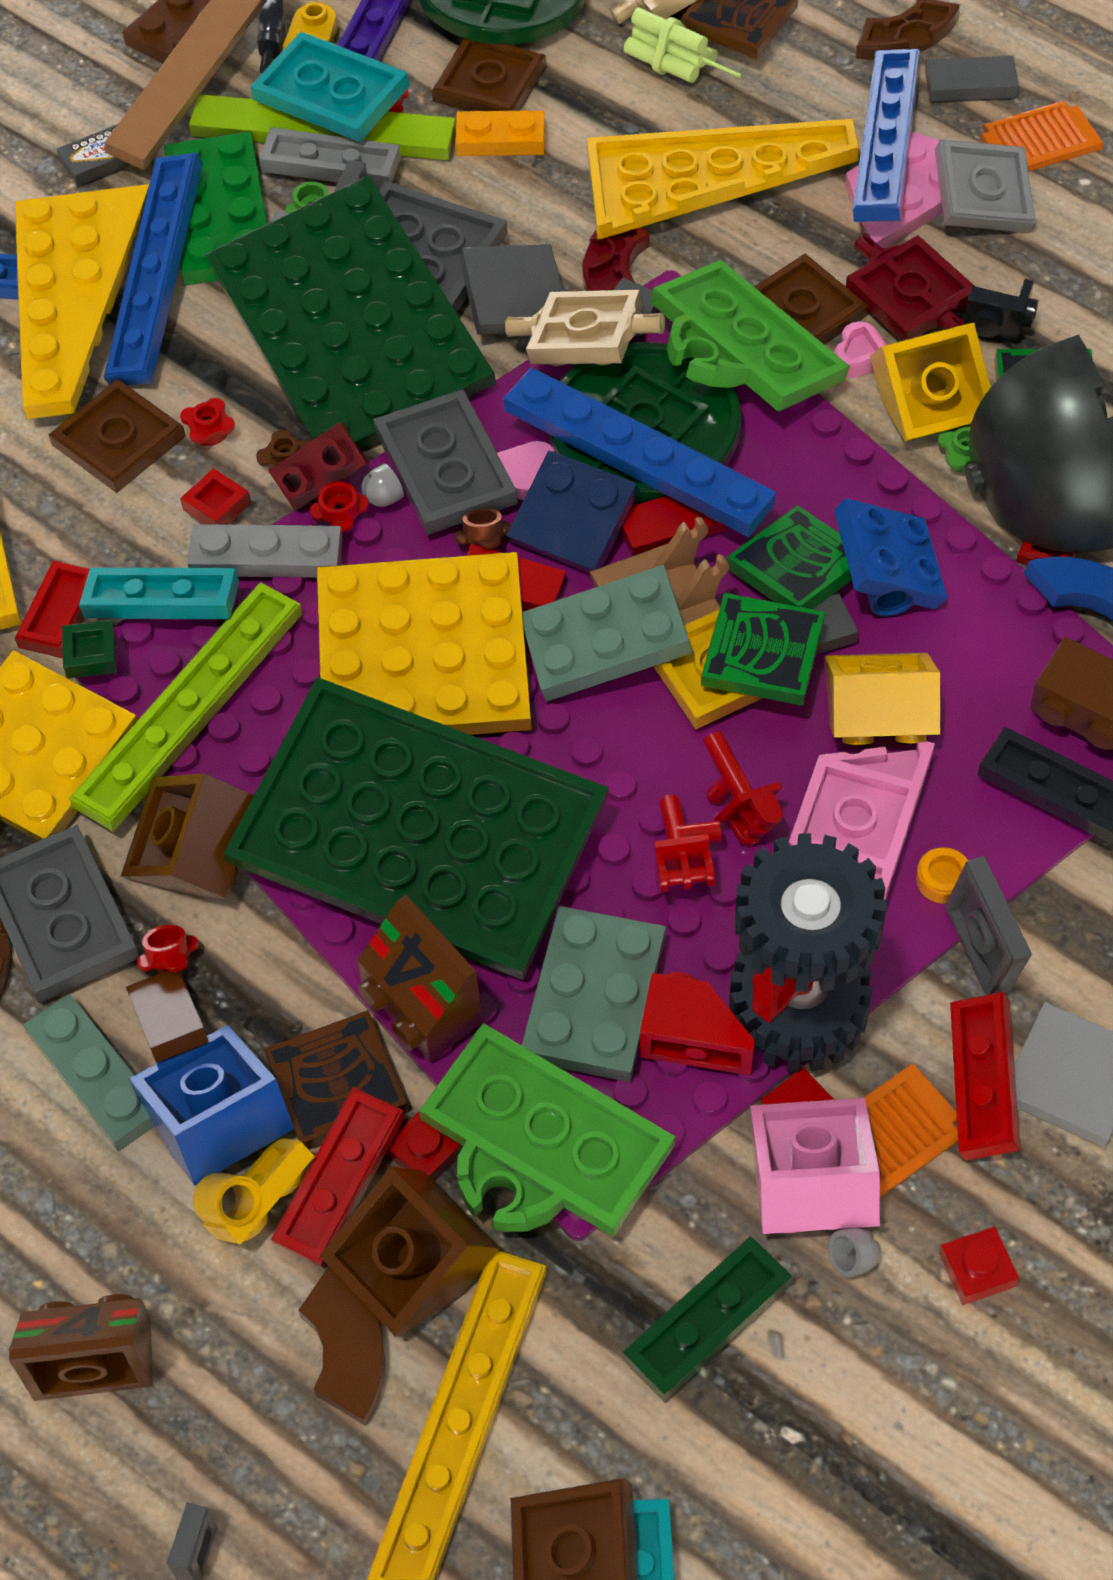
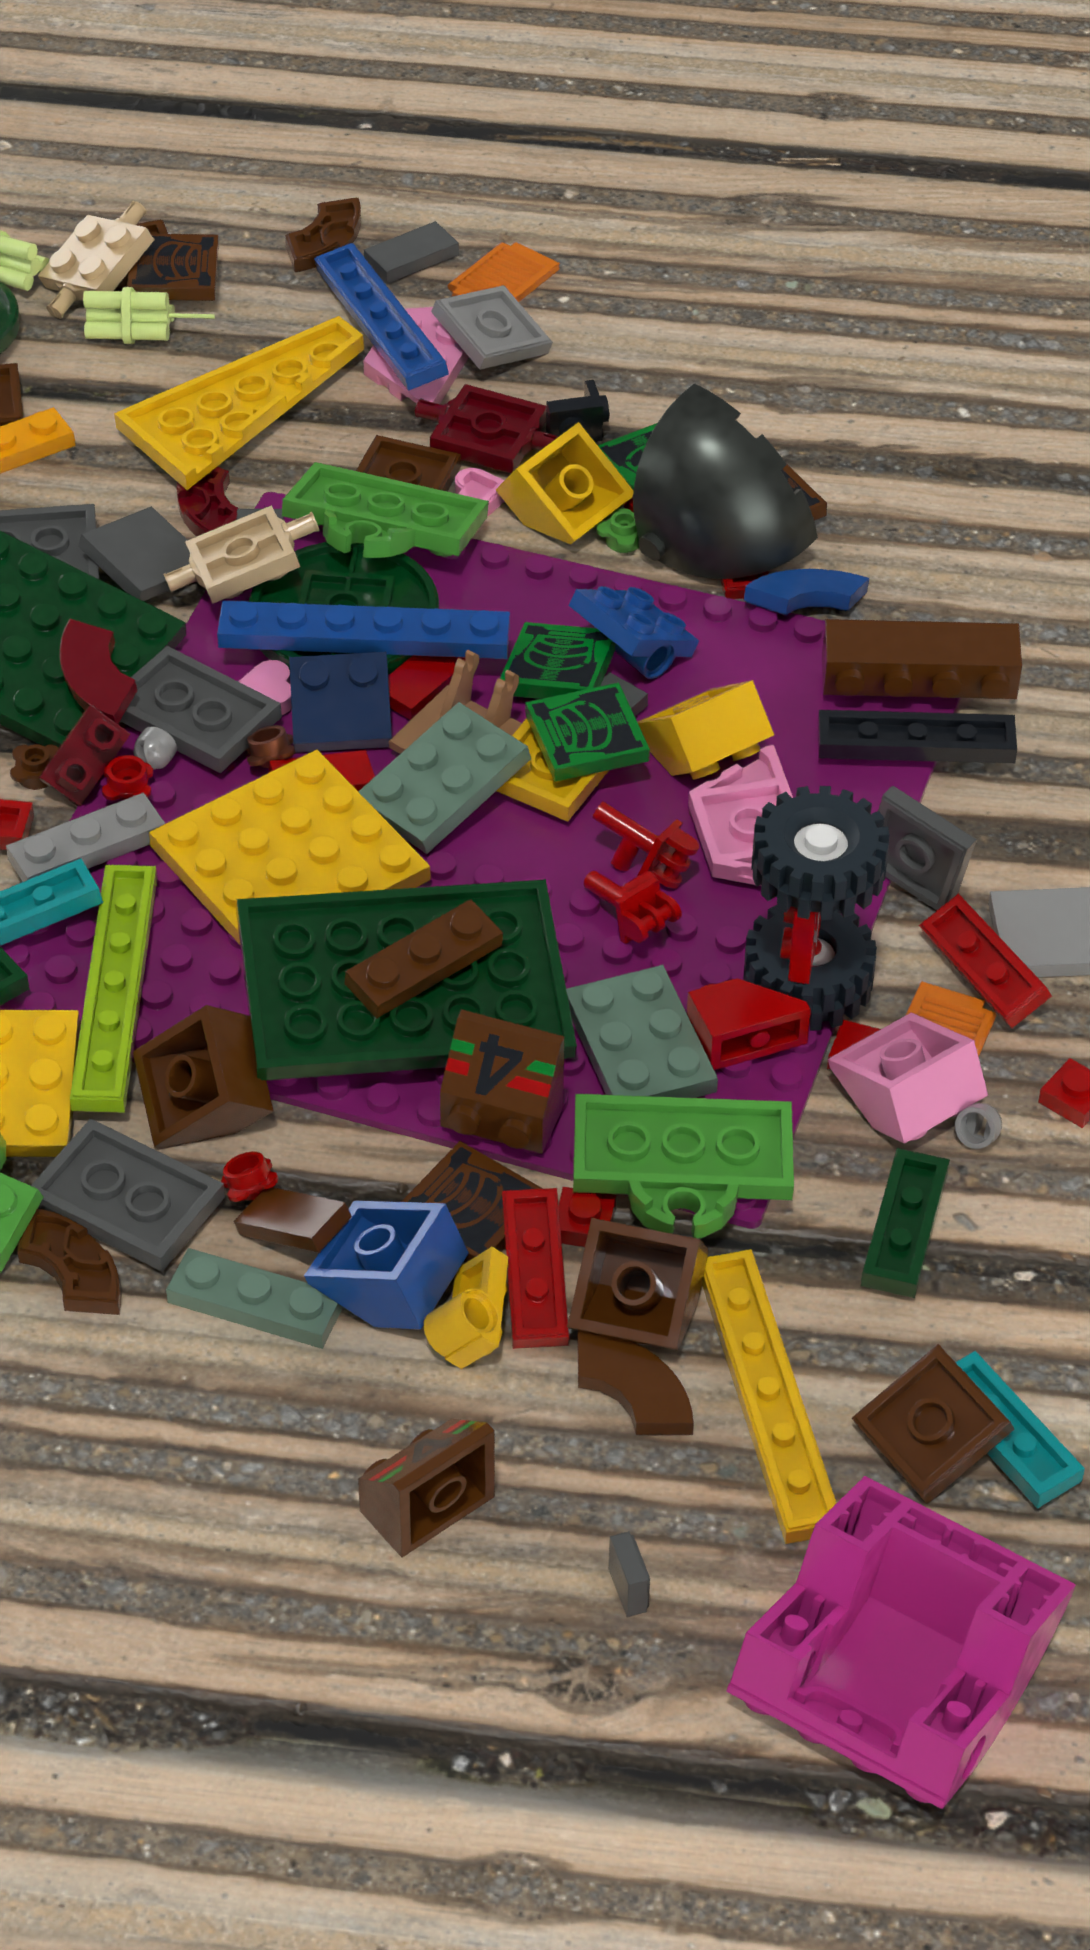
camera: 35 degrees left, 10 degrees down
none -> dark red tile [60,619,138,724]
none -> reddish brown plate [345,899,503,1019]

